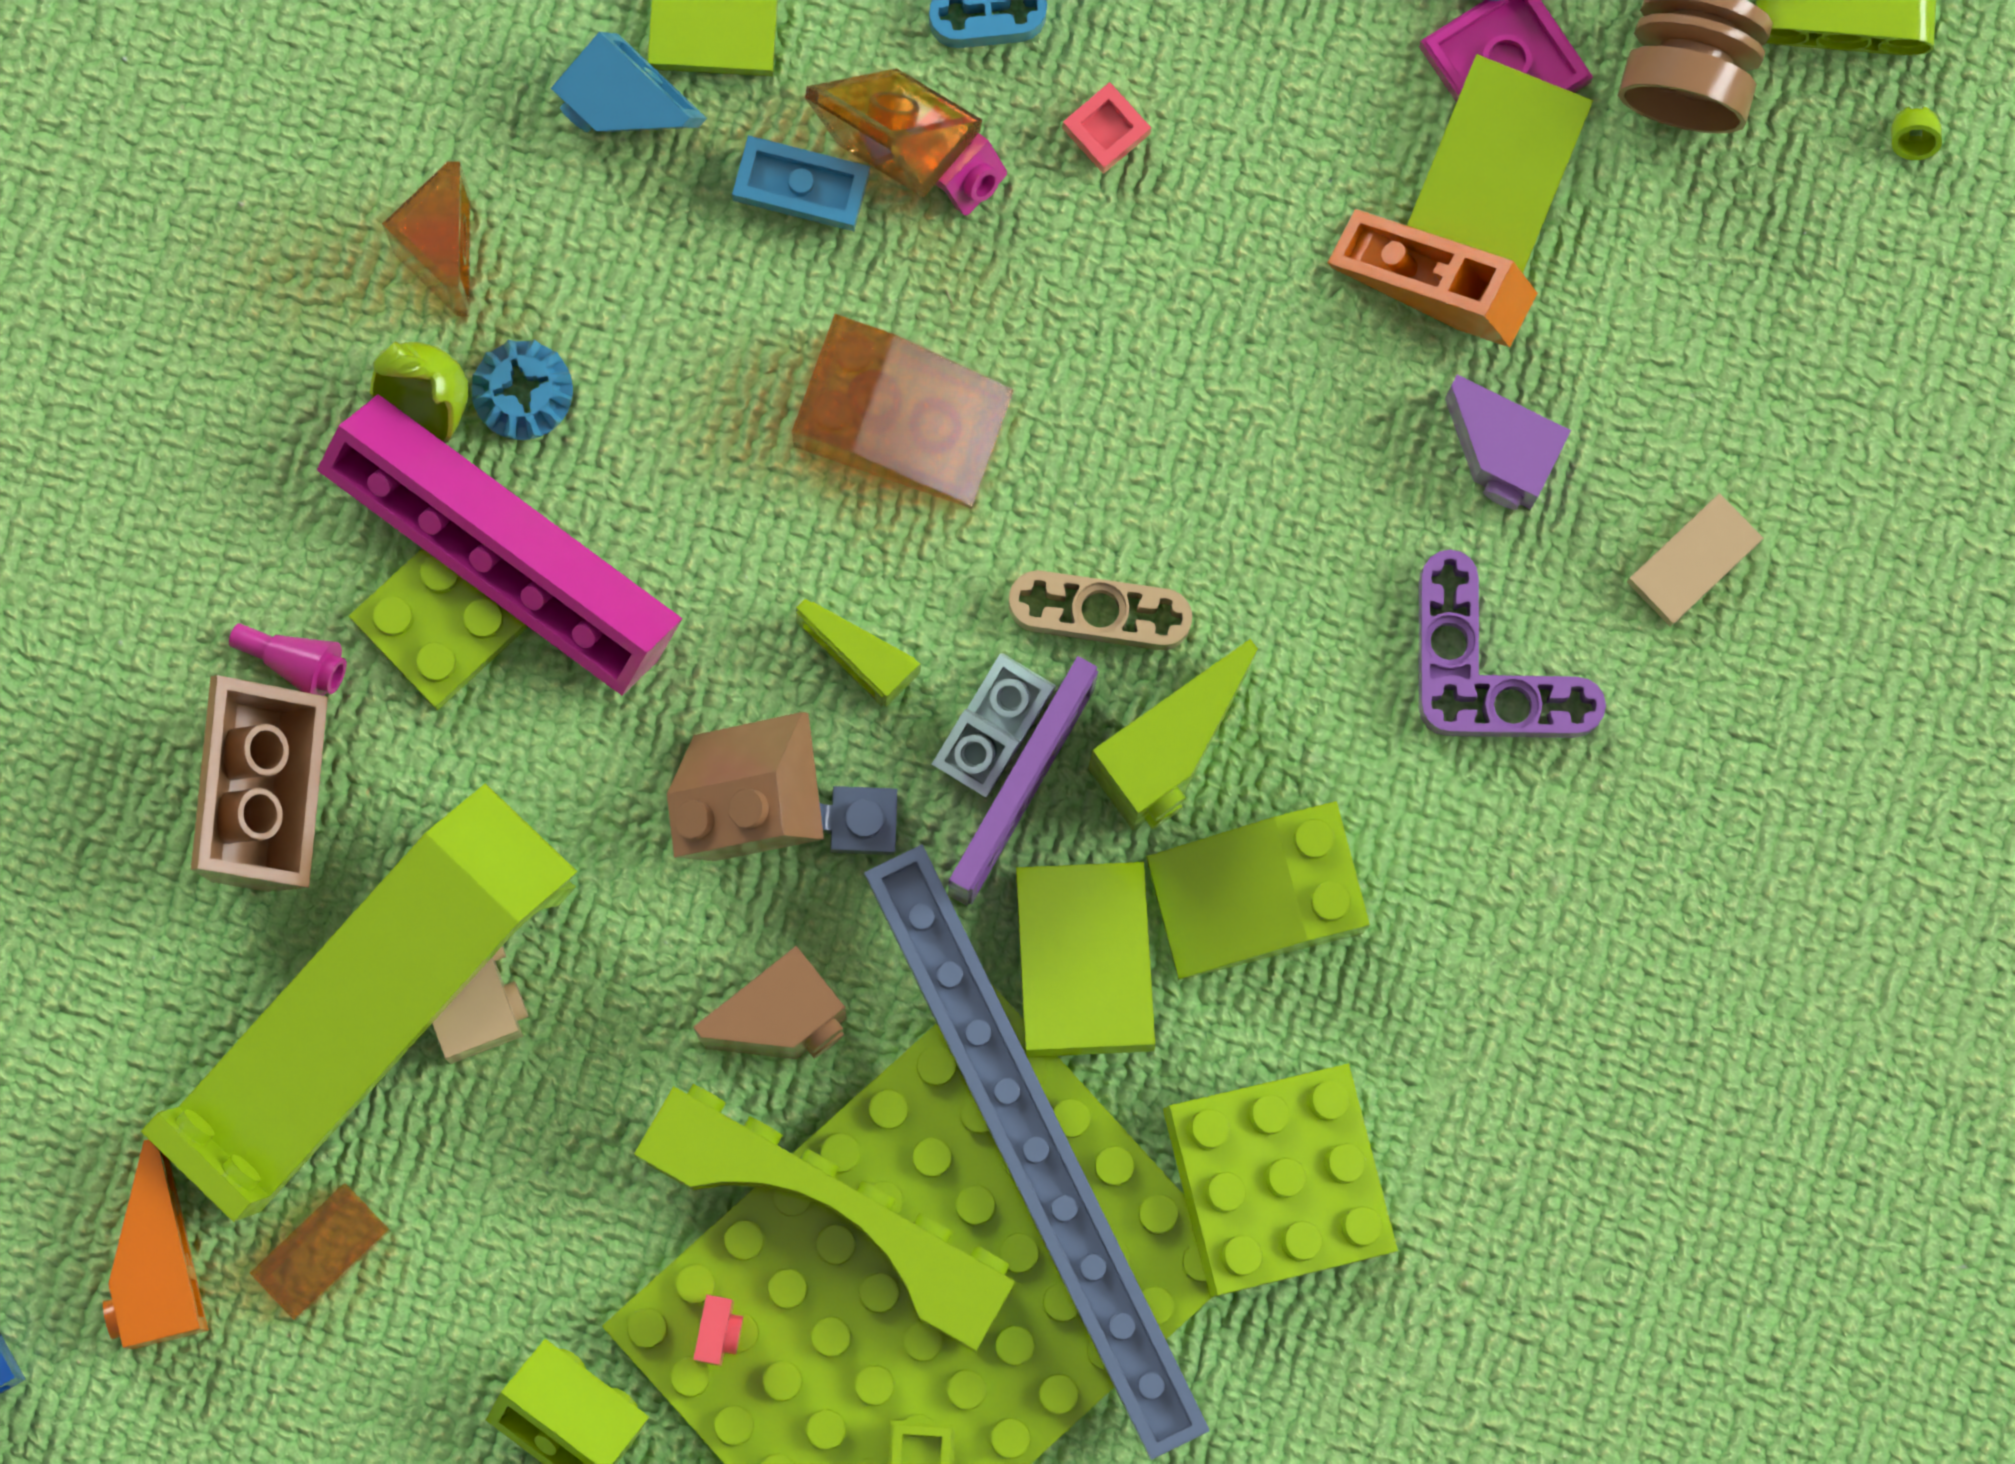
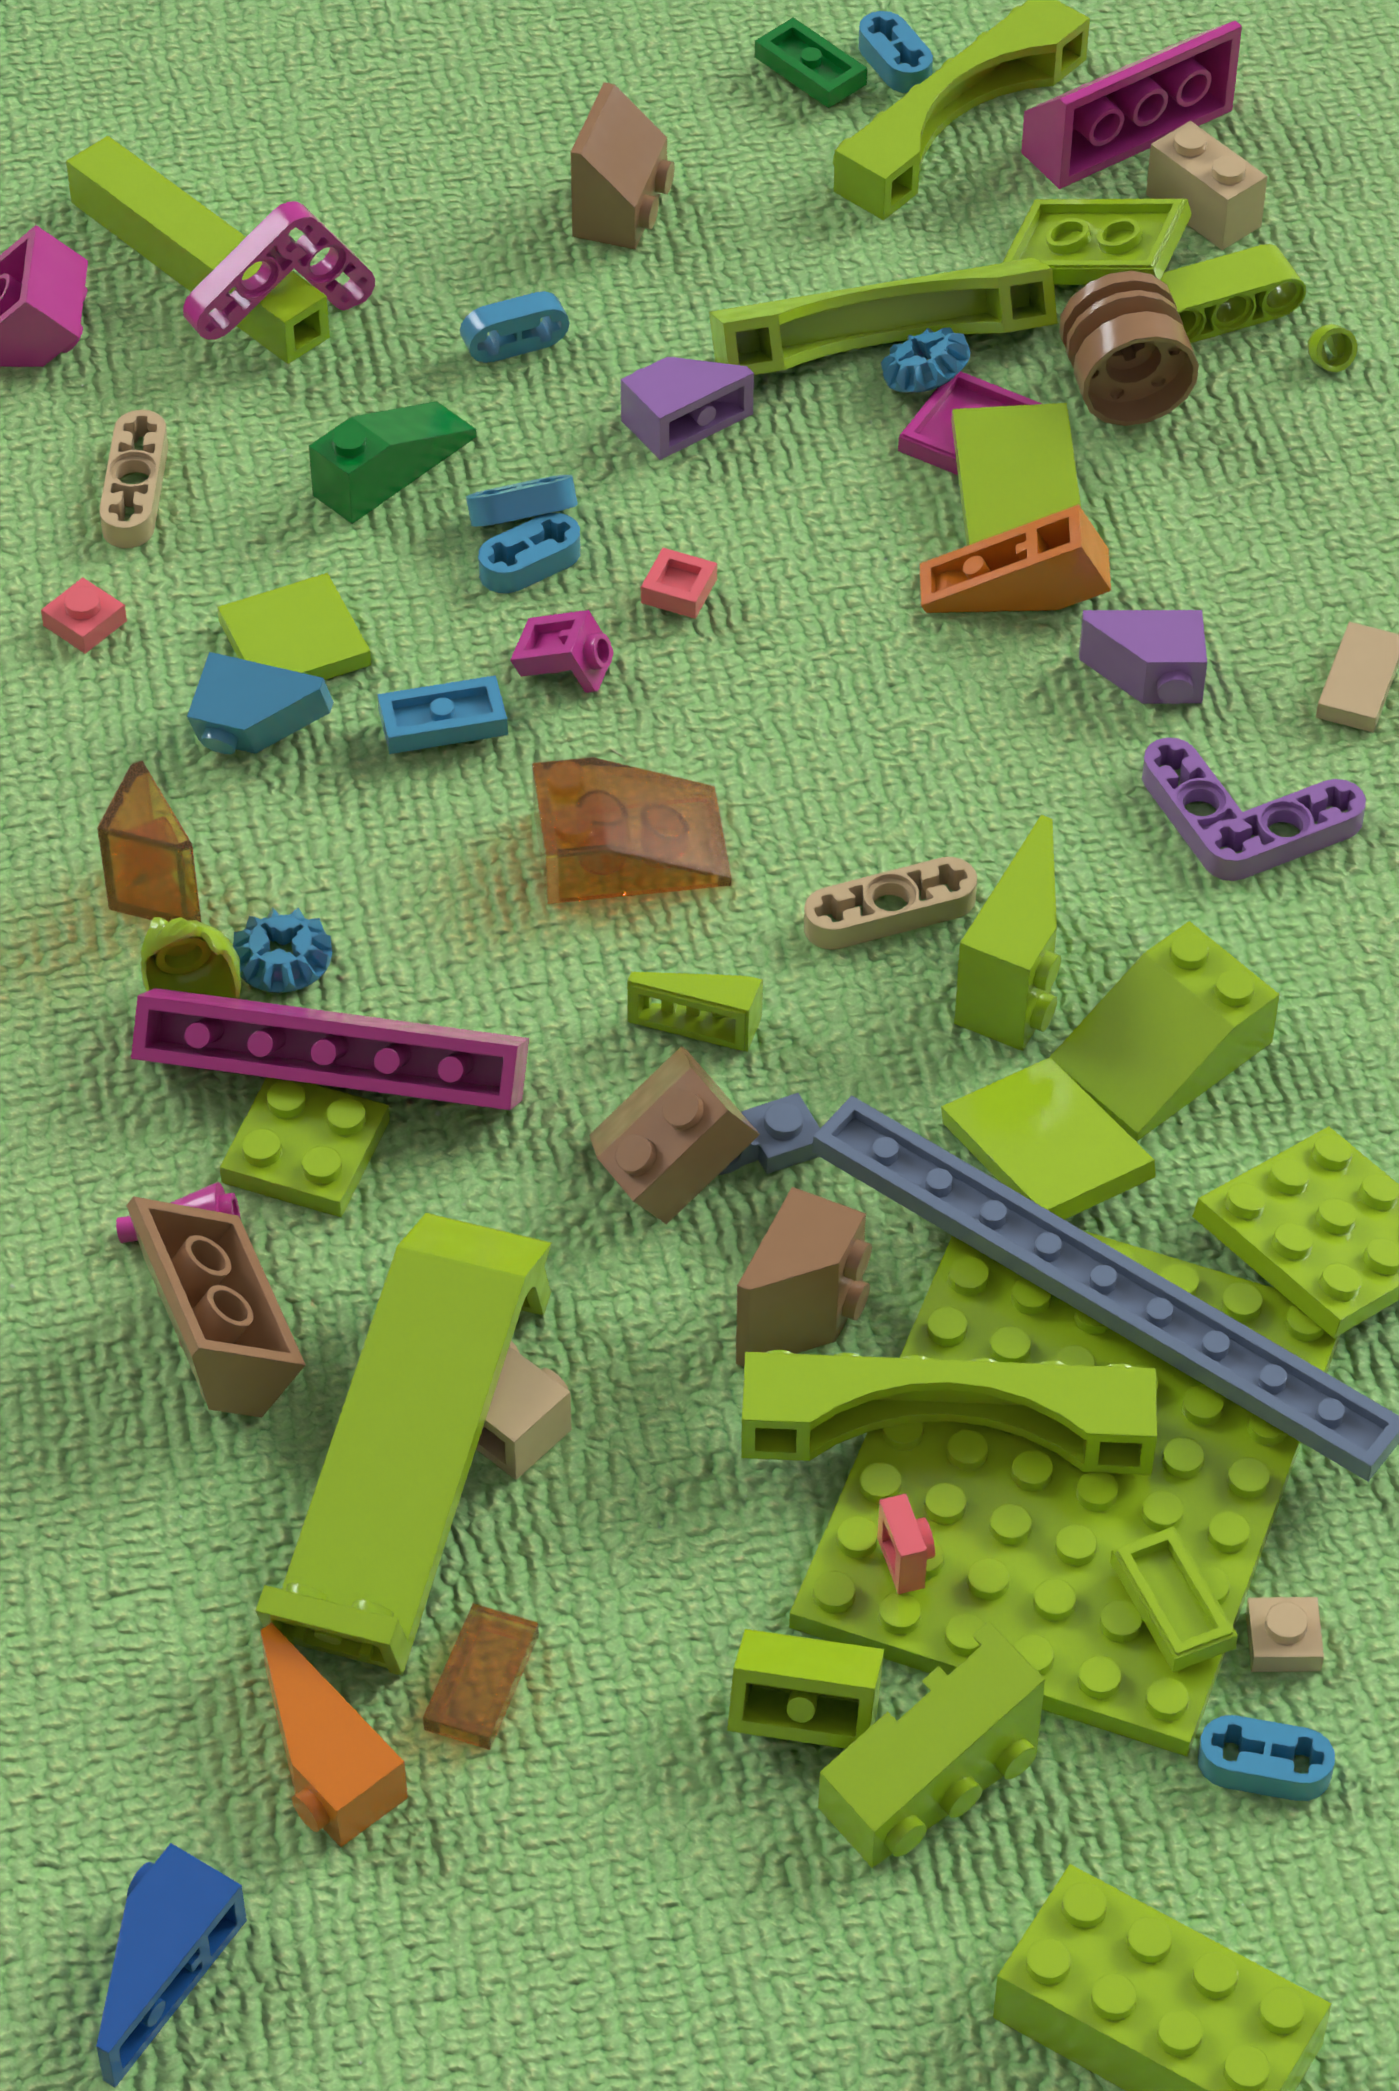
camera: 20 degrees left, 30 degrees down
clear orange slope [805,68,983,198] -> none
light aqua slope [932,653,1056,797] -> none
medium lavender tile [948,656,1098,906] -> none

